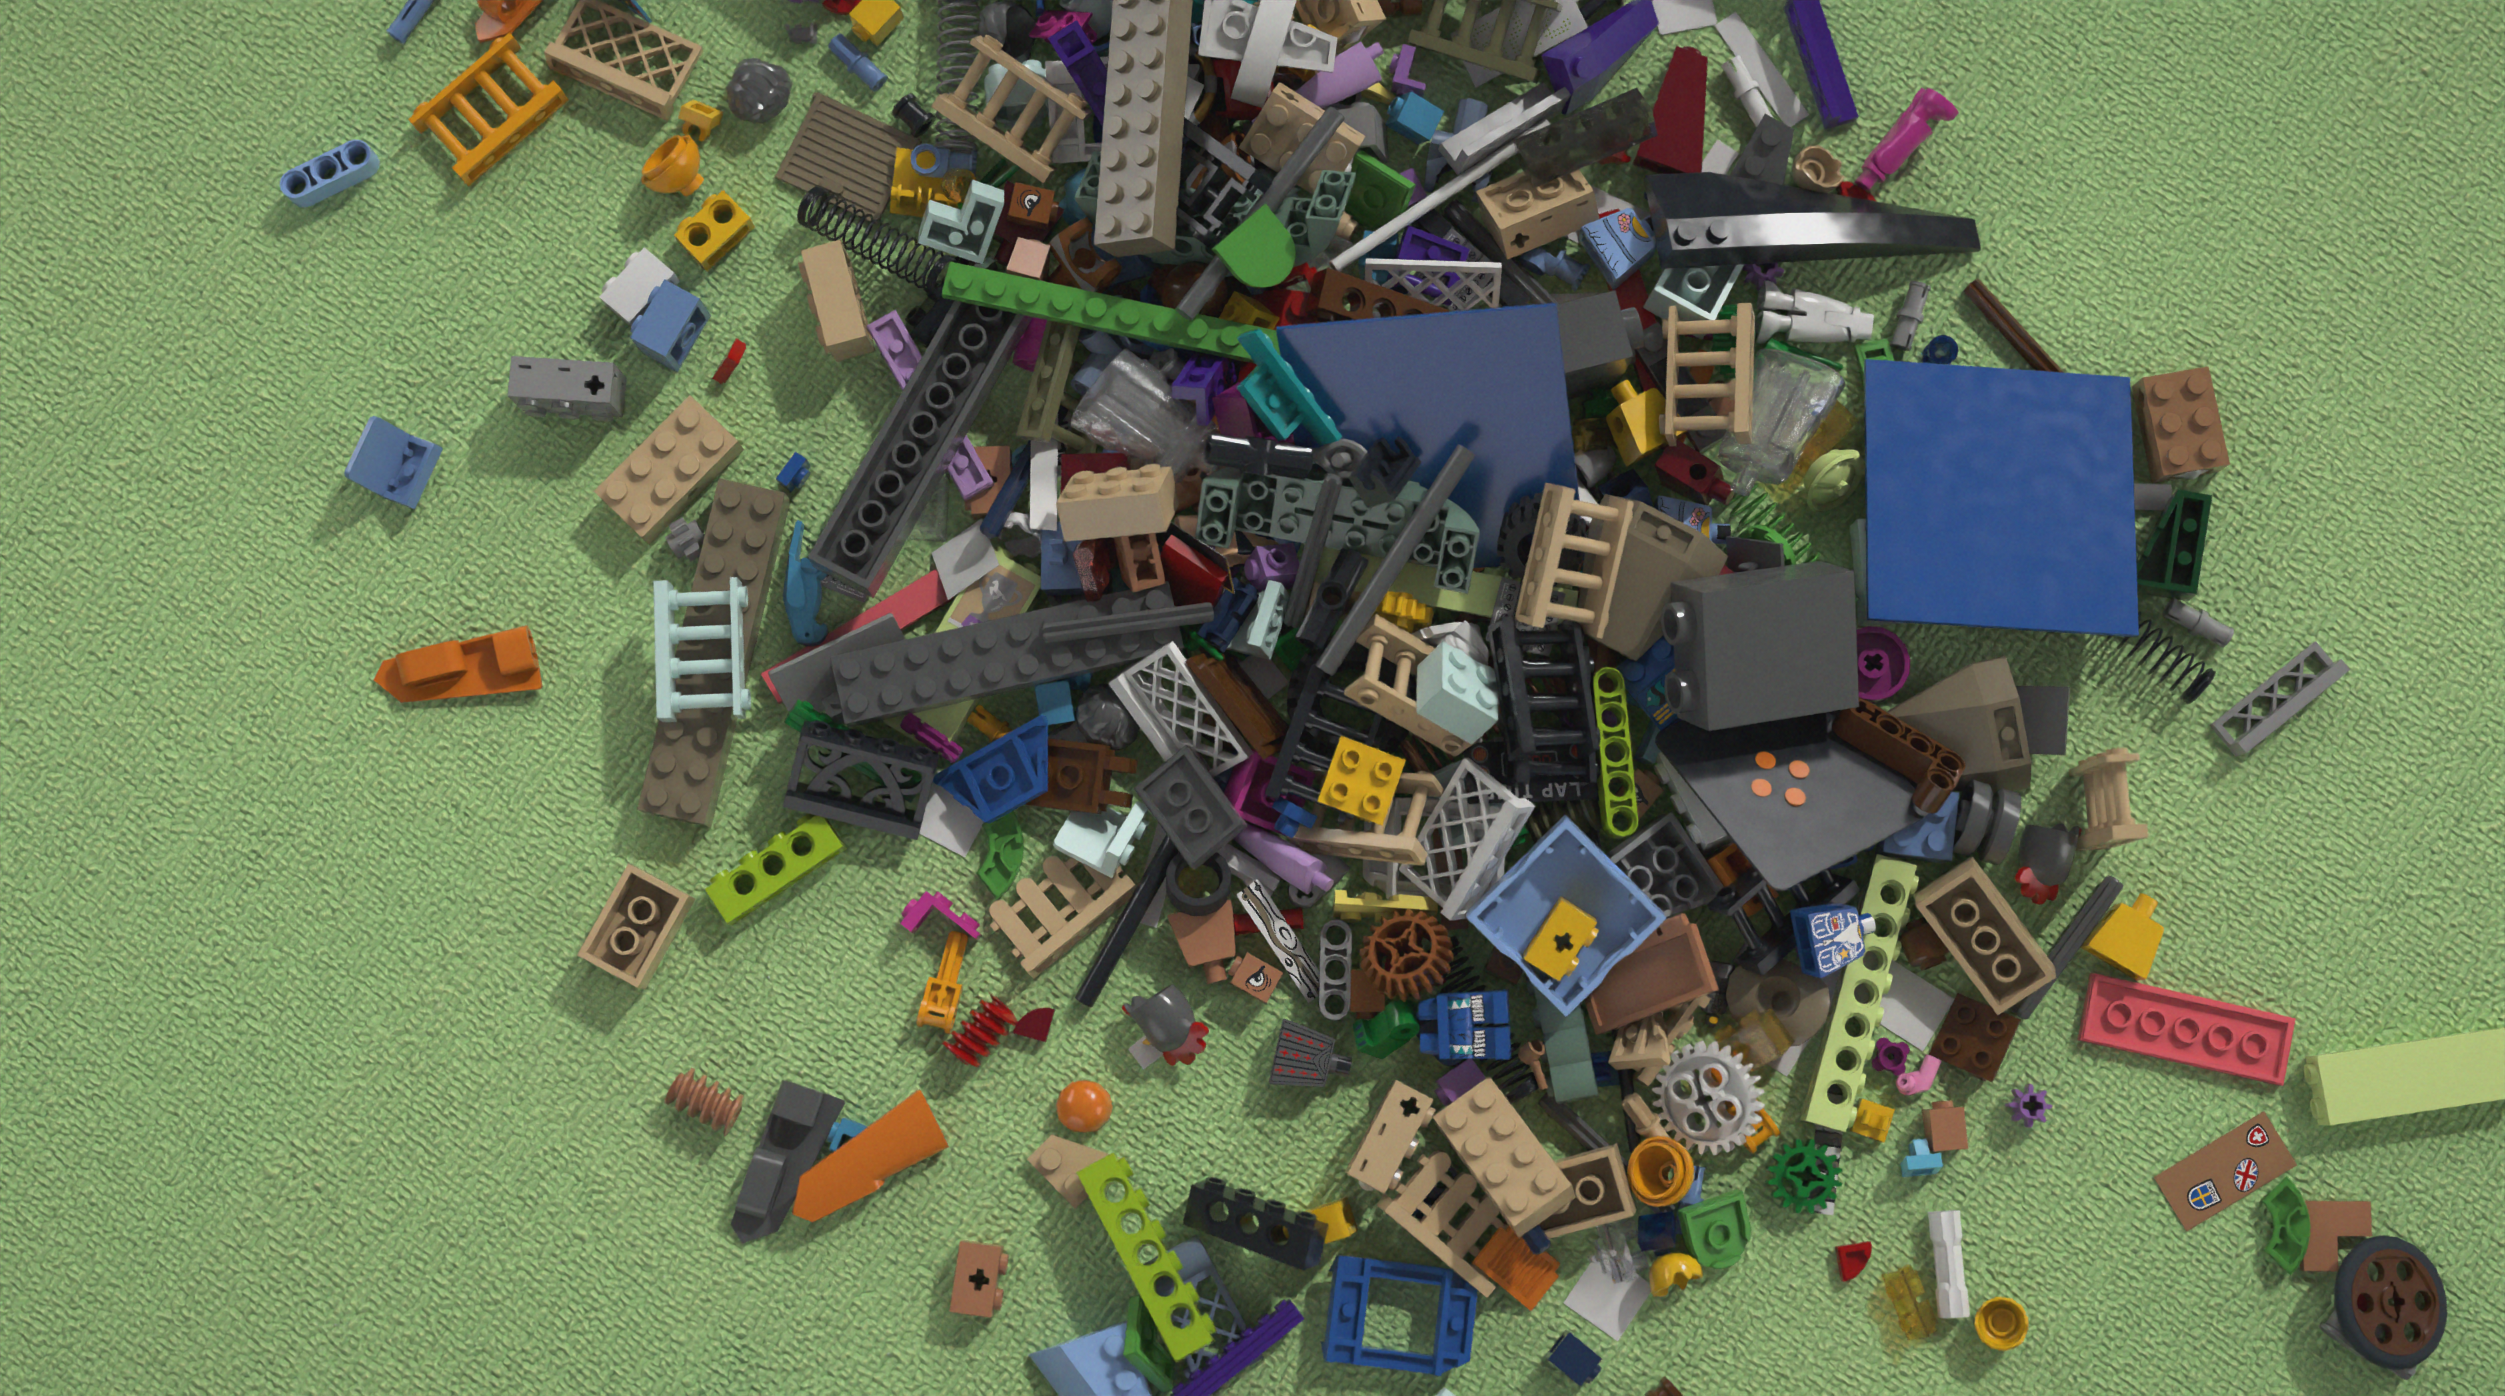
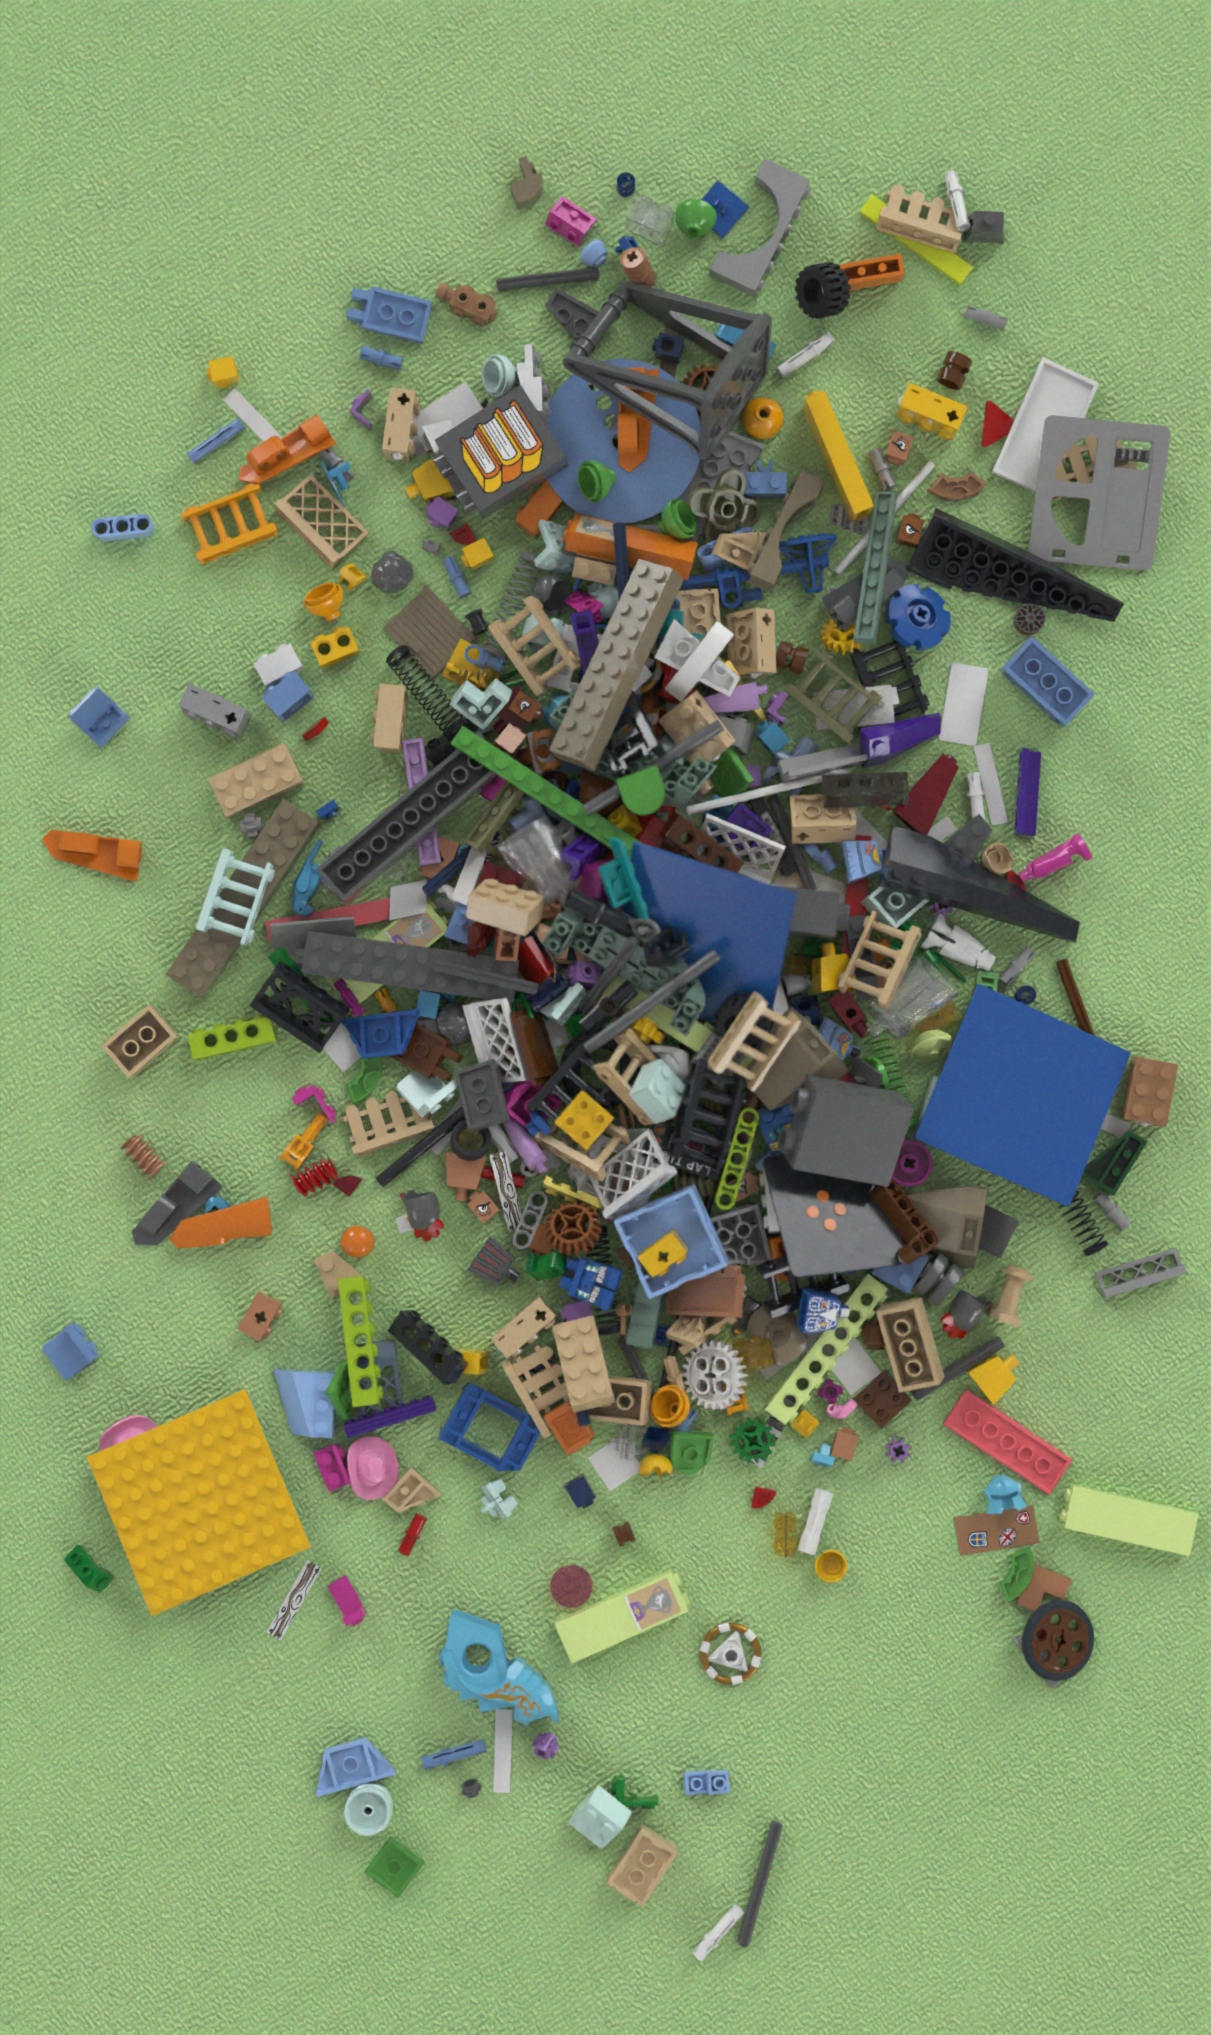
camera: 25 degrees right, 5 degrees up
none -> medium azure helmet [983,1474,1027,1514]

